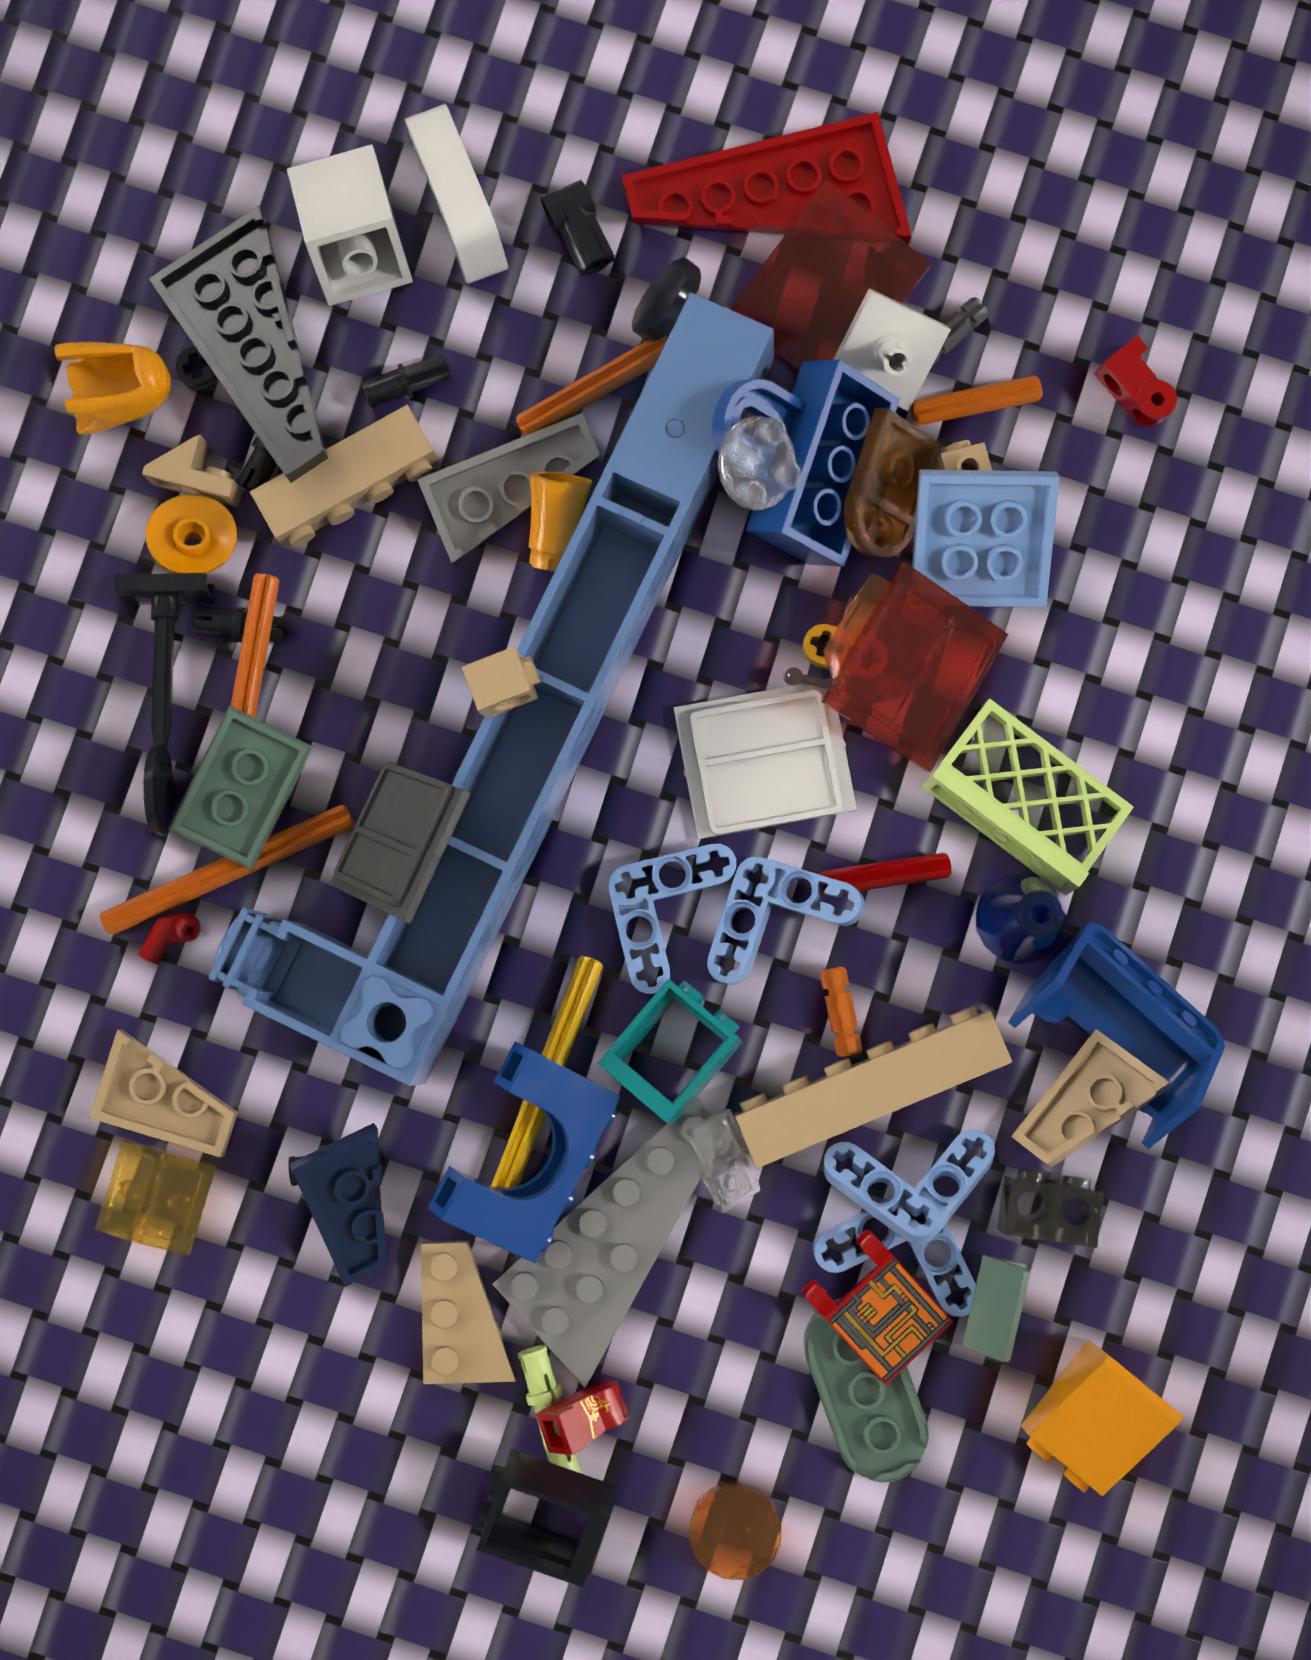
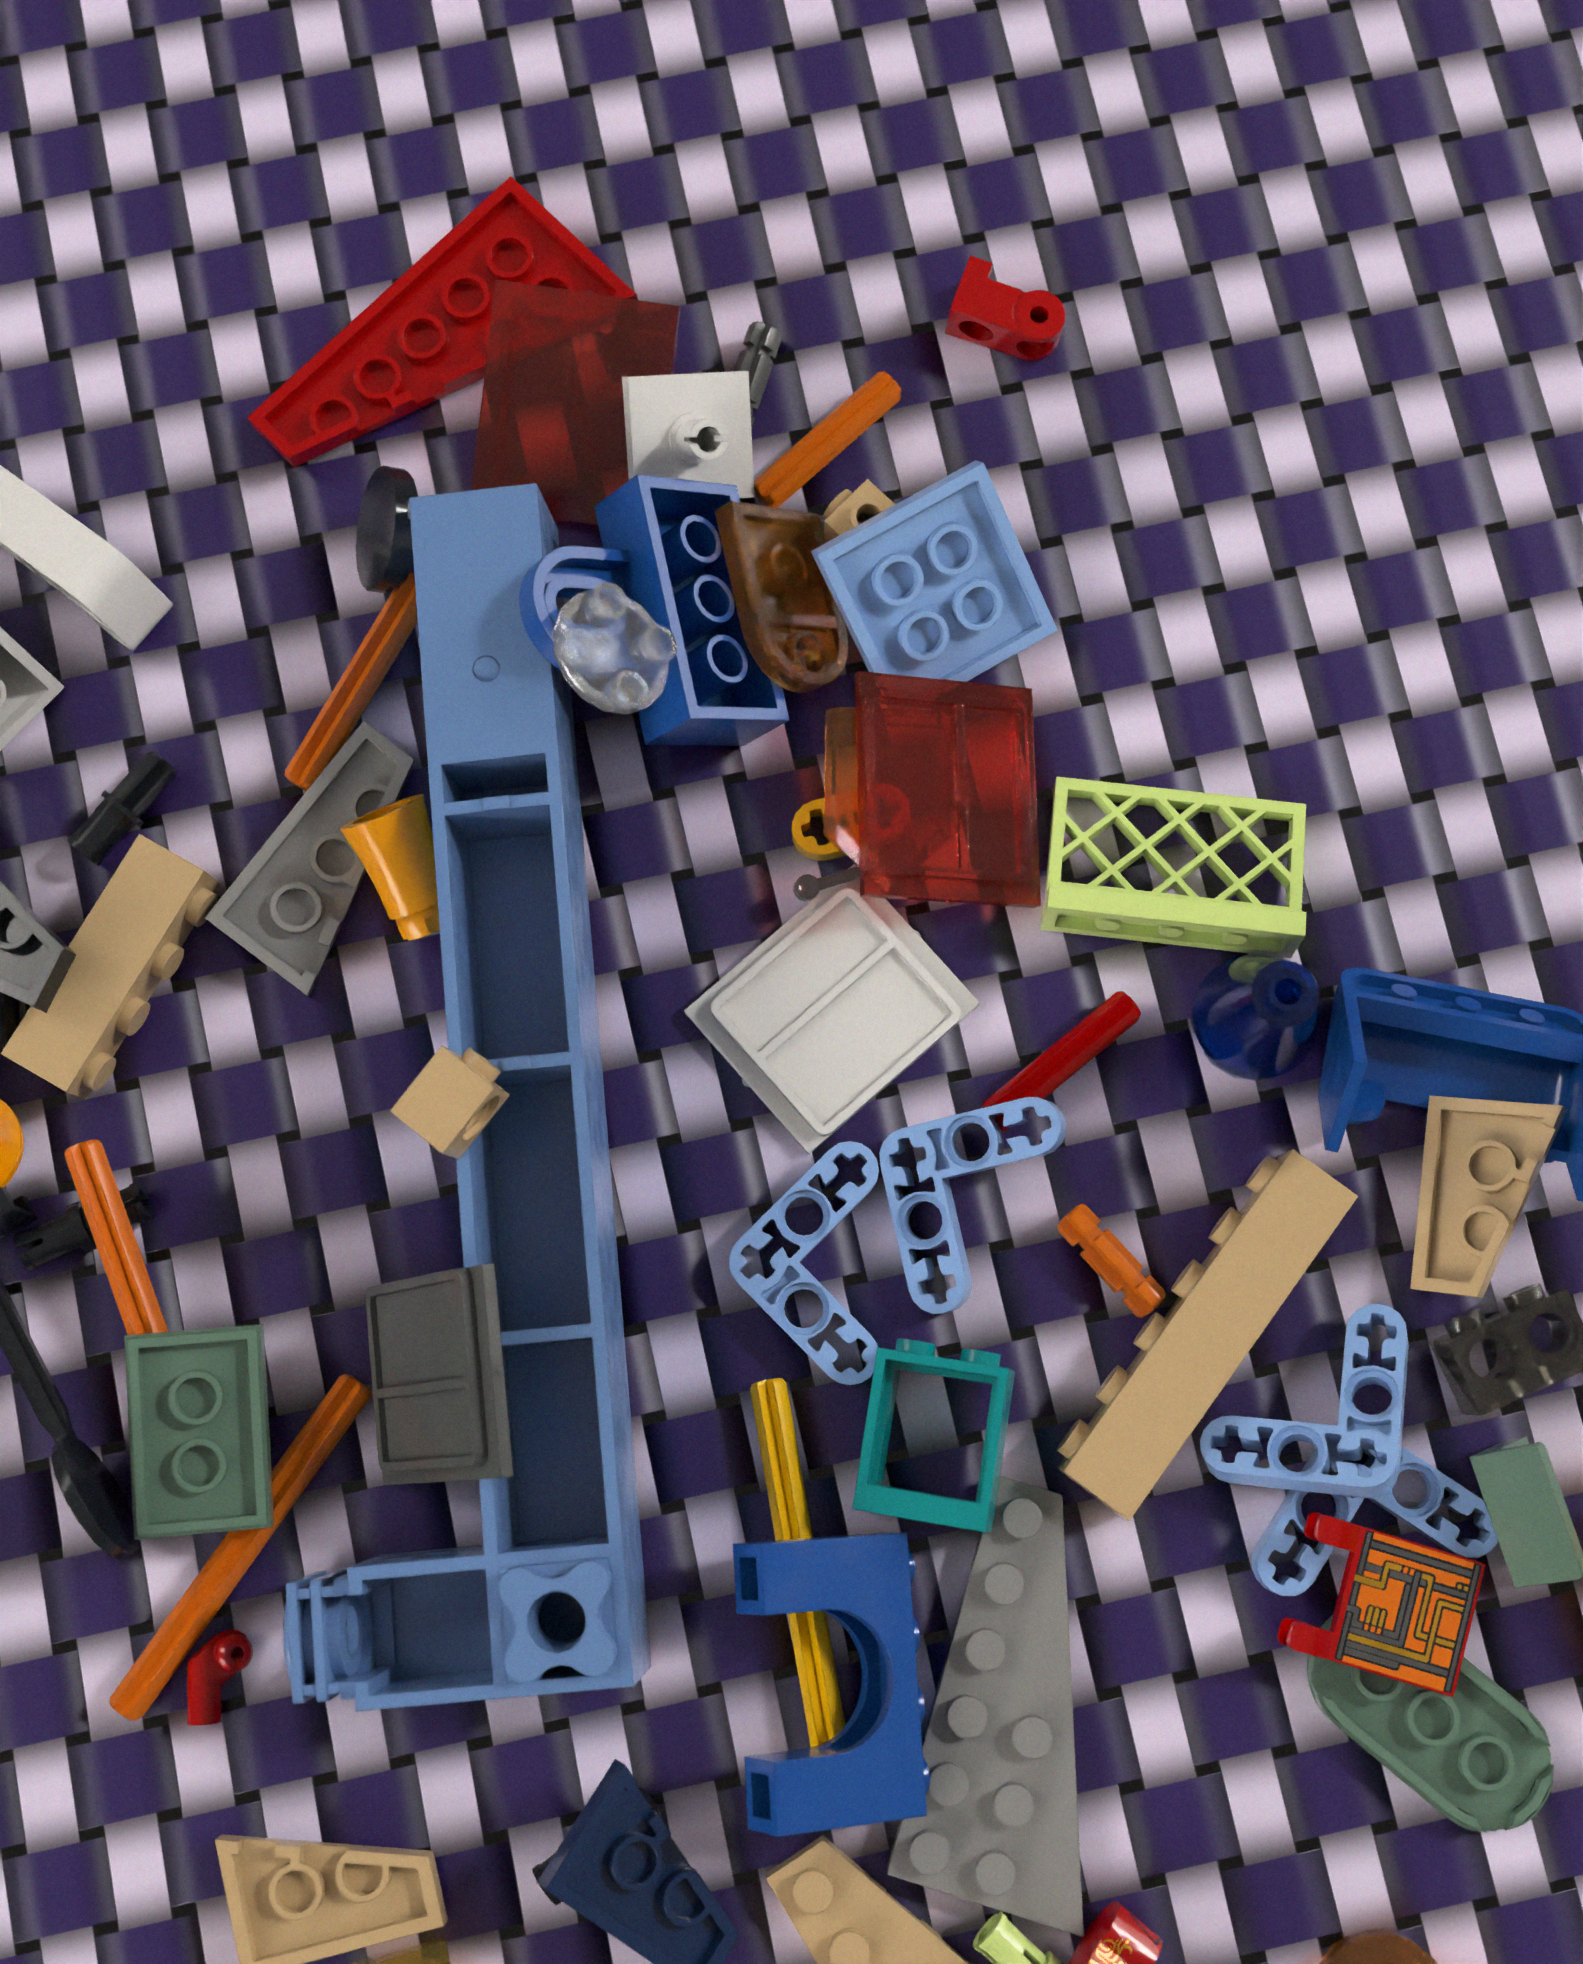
camera: 30 degrees left, 5 degrees down
black piece [540,179,615,276] -> none
clear slope [686,1109,760,1213] -> none

